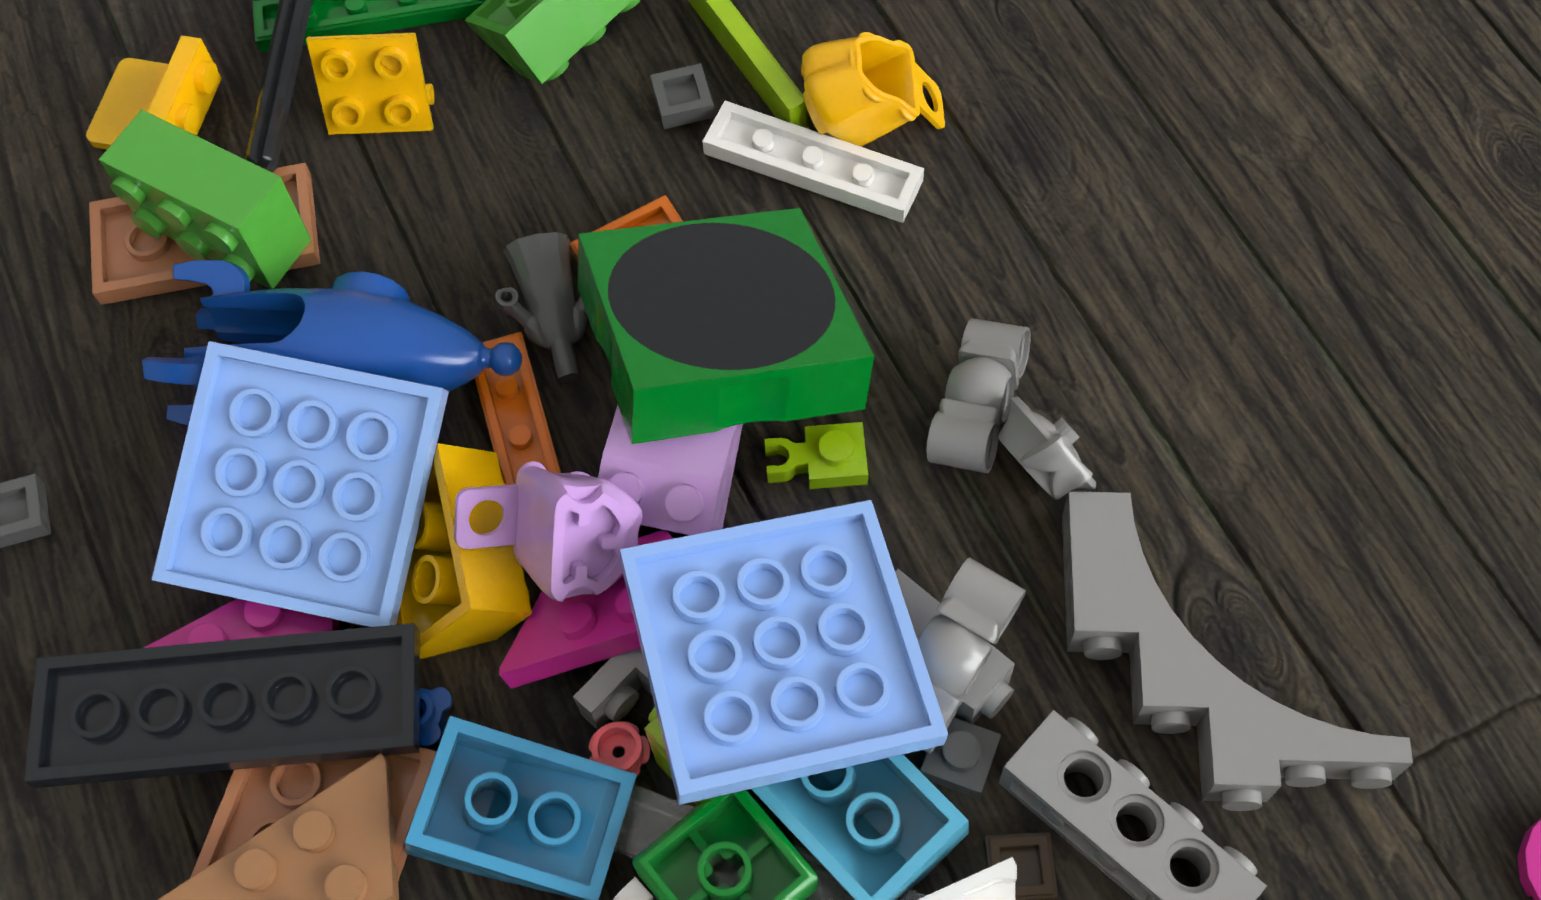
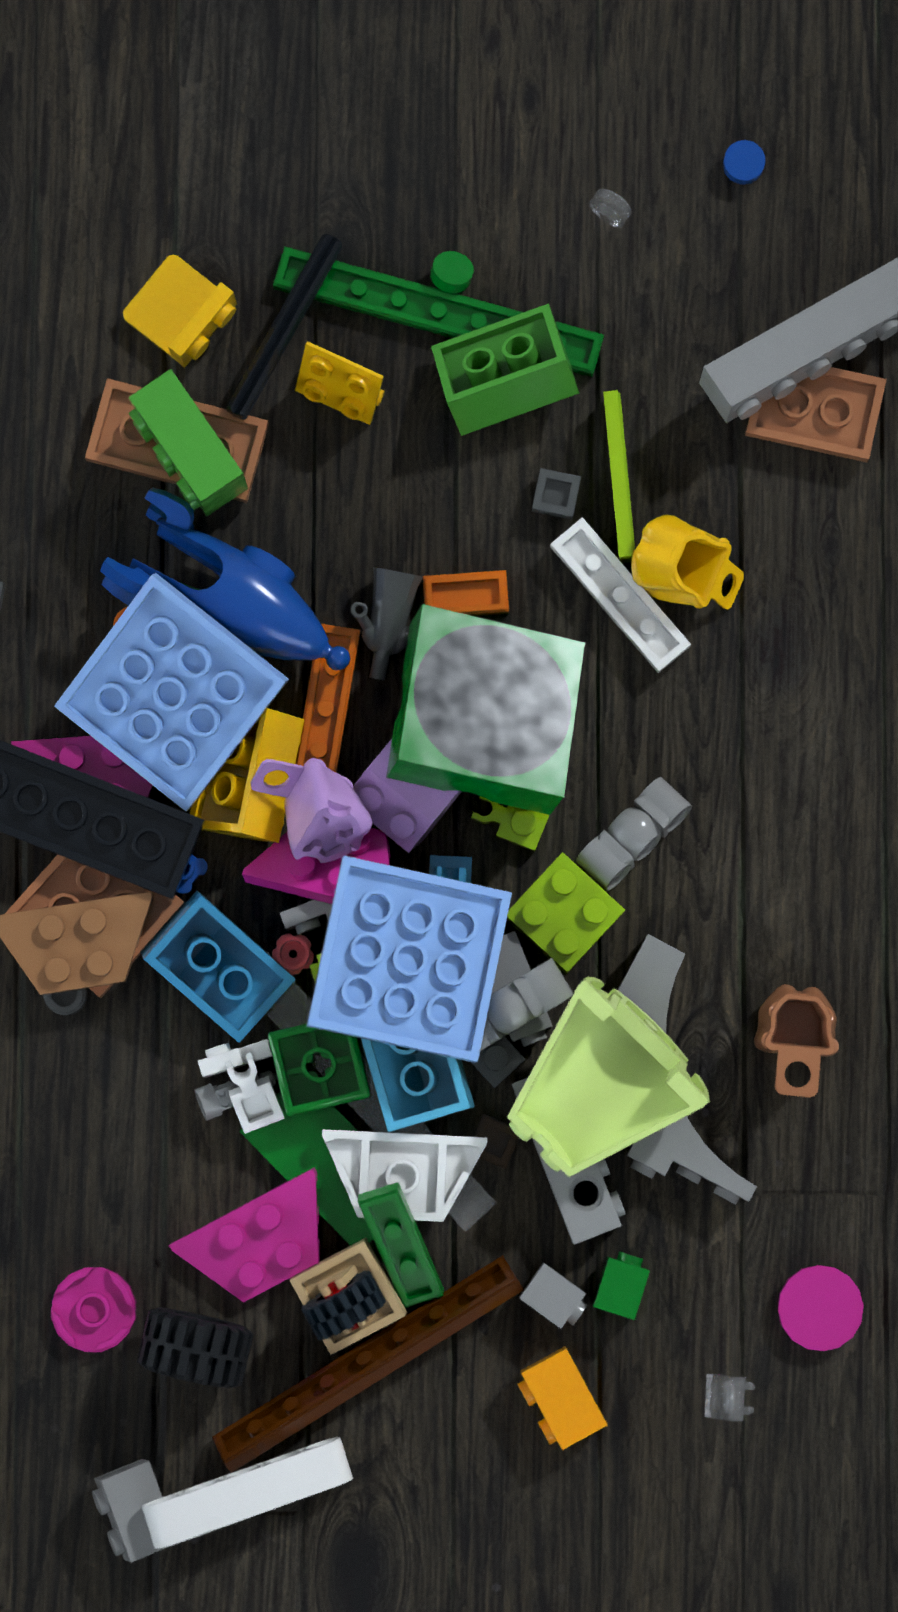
camera: 25 degrees right, 20 degrees up
light grey piece [997,396,1096,500] -> none
none -> lime brick [507,852,625,975]
none -> yellowish green cone [507,977,710,1177]
none -> nougat piece [754,984,839,1097]

